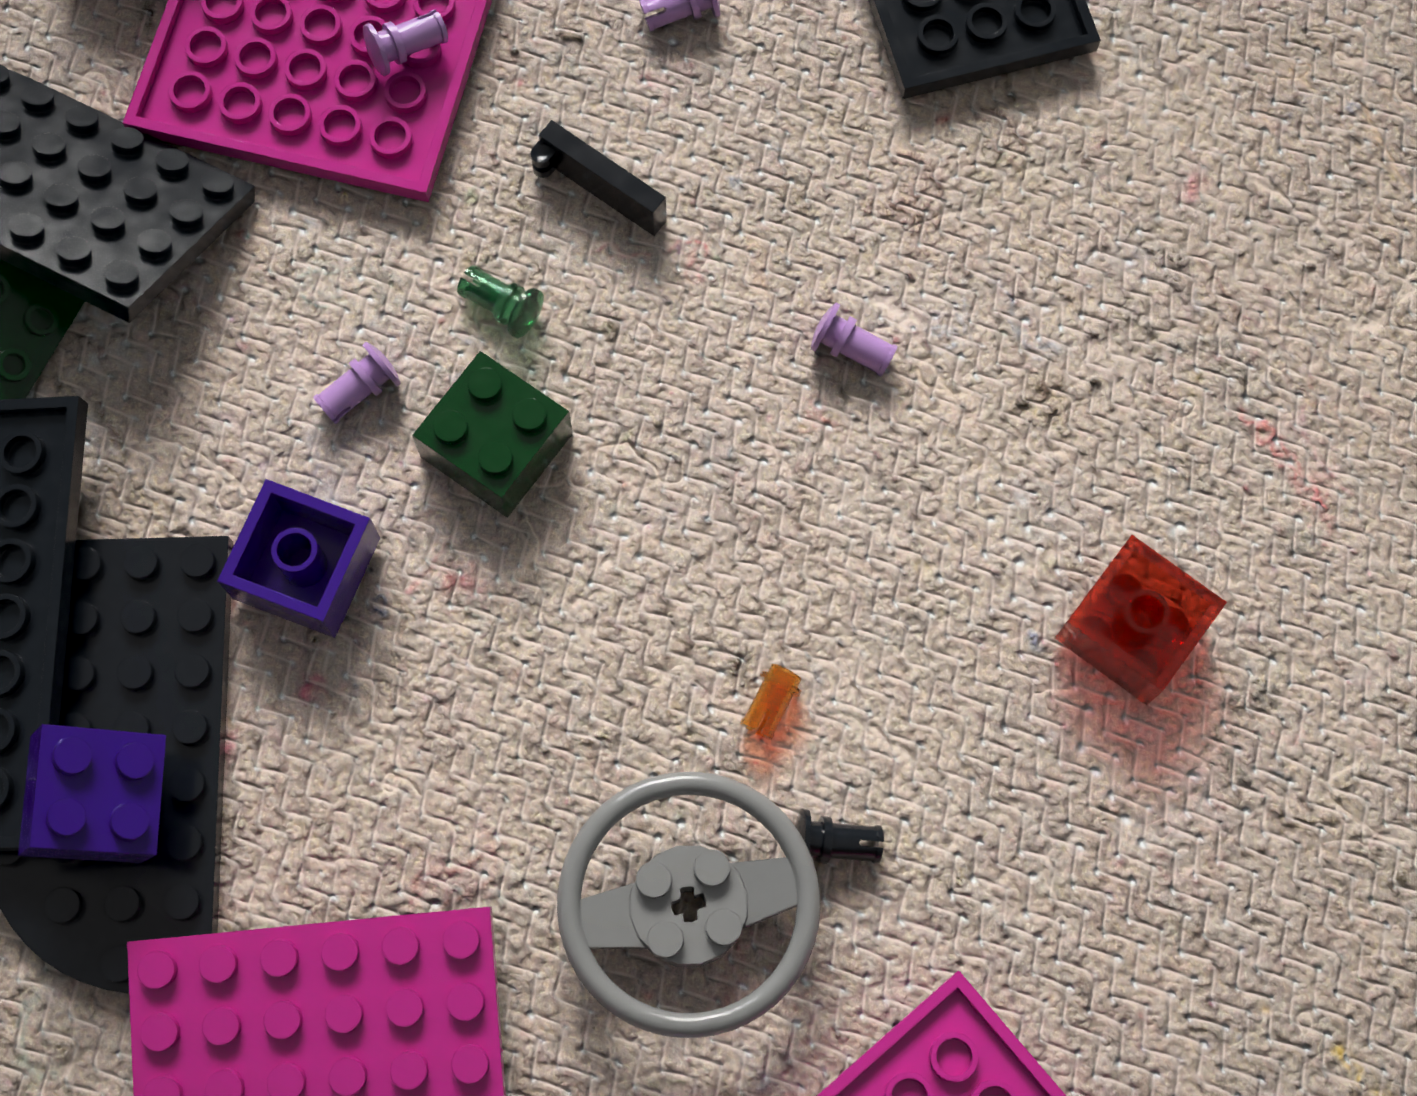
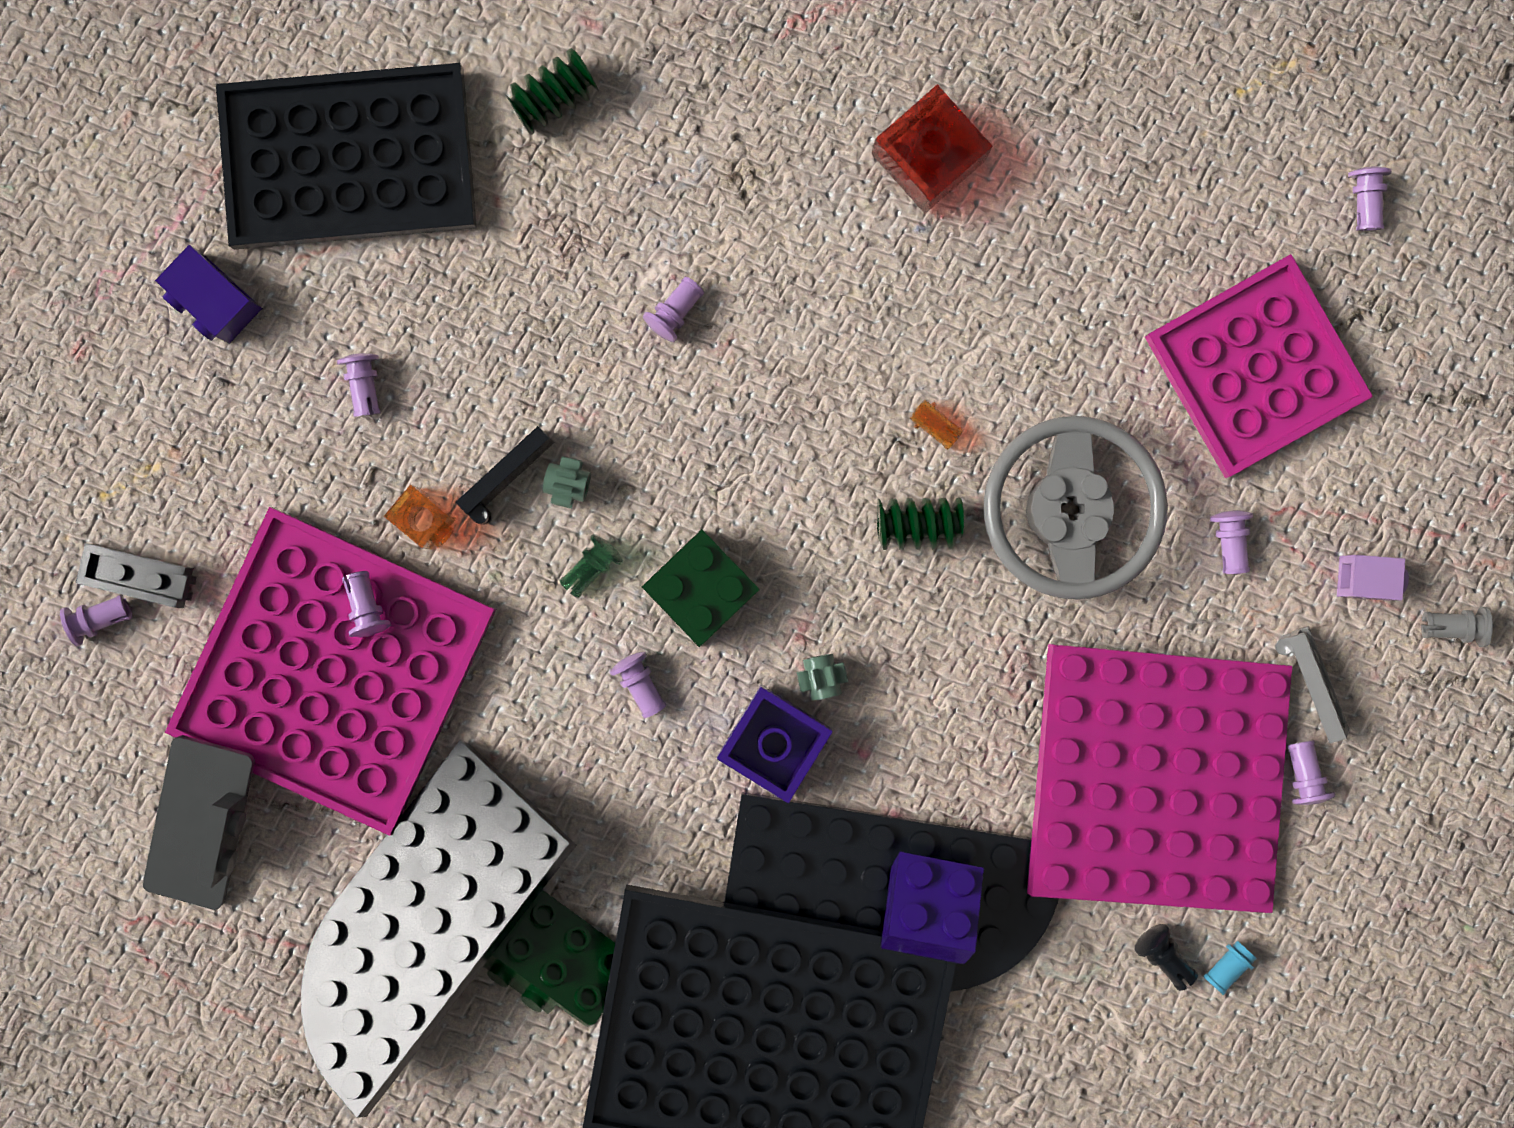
camera: 75 degrees left, 15 degrees up
black pin [795,808,884,864] -> none
none -> clear orange brick [384,484,457,550]
none -> dark green piece [506,48,599,135]
none -> sand green gear [543,456,591,509]
none -> sand green gear [796,653,849,701]
none -> dark green piece [877,498,964,550]

